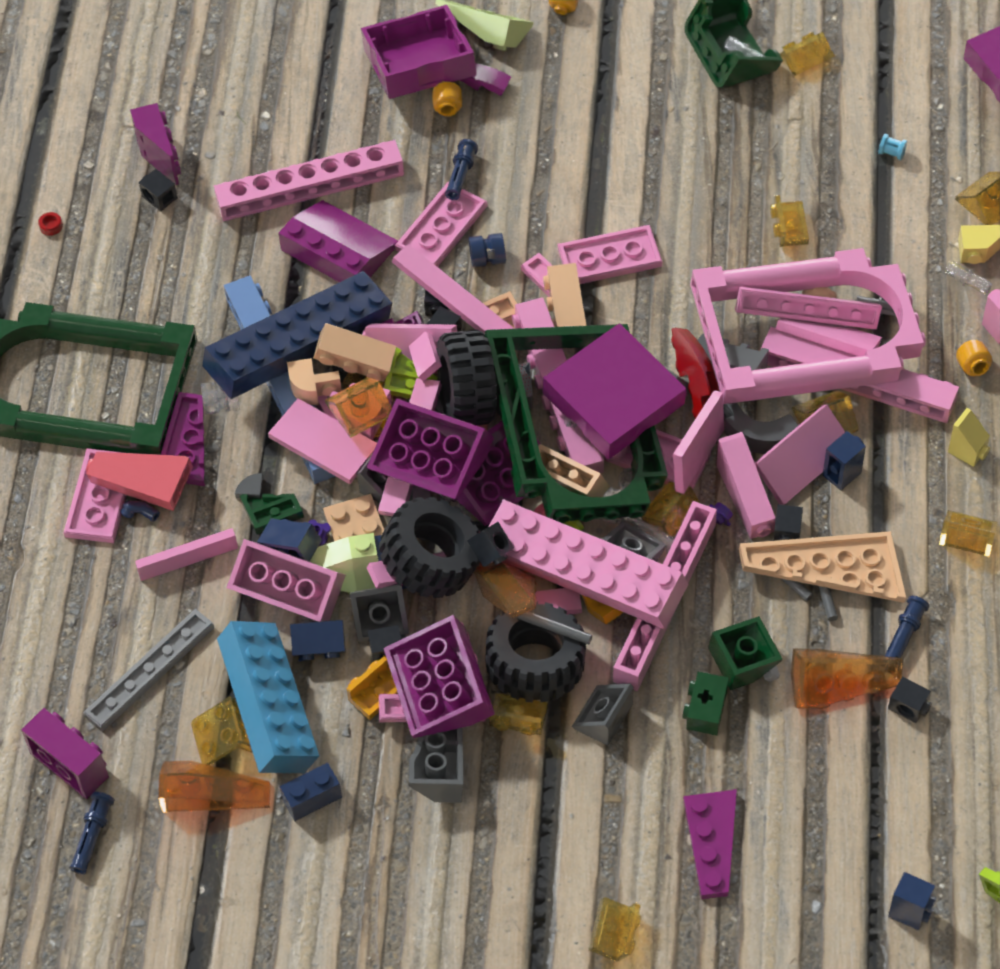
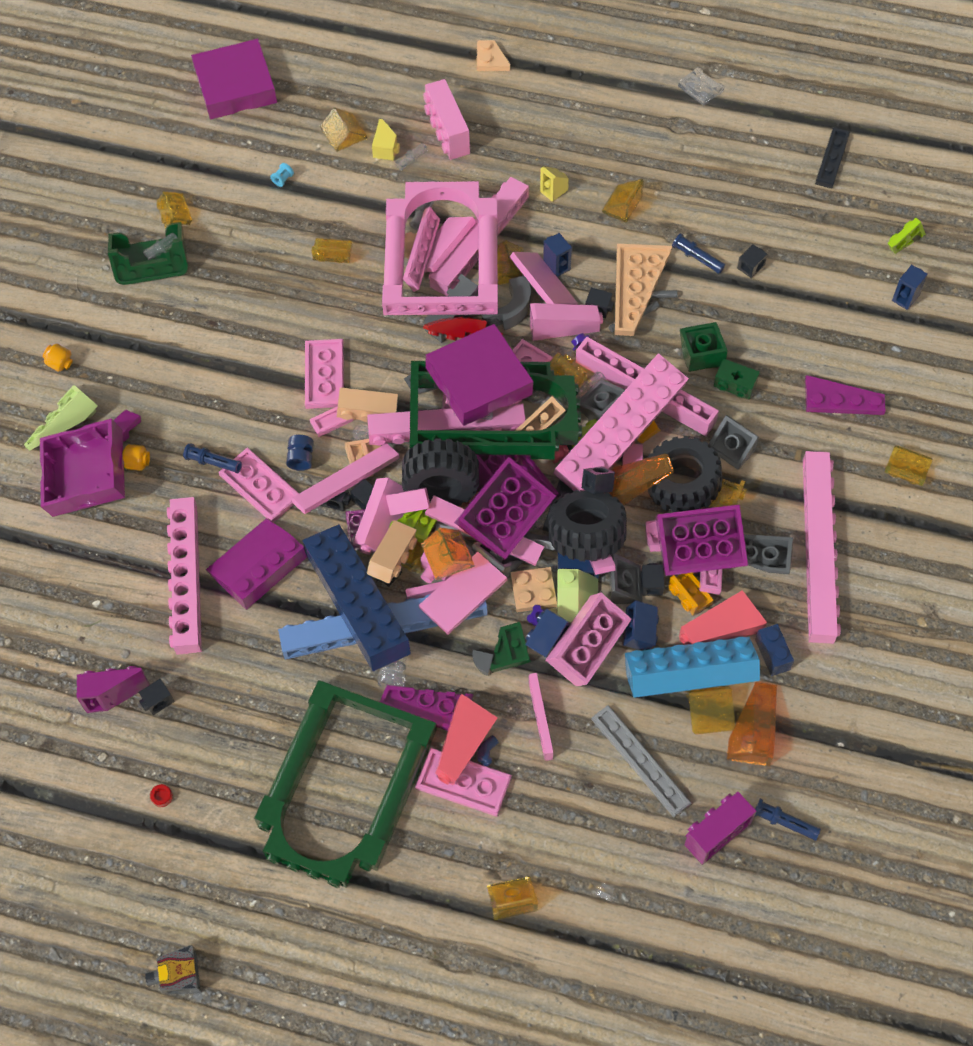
camera: 80 degrees left, 5 degrees up
light nougat brick [287,359,342,405] -> none
dark grey bar [516,608,593,645] -> none
bright pink tile [673,391,724,494] -> none
clear orange wedge [791,648,904,709] -> none
light orange head [956,340,993,376] -> none
none -> coral slope [679,590,767,645]
none -> bright pink brick [803,451,841,644]

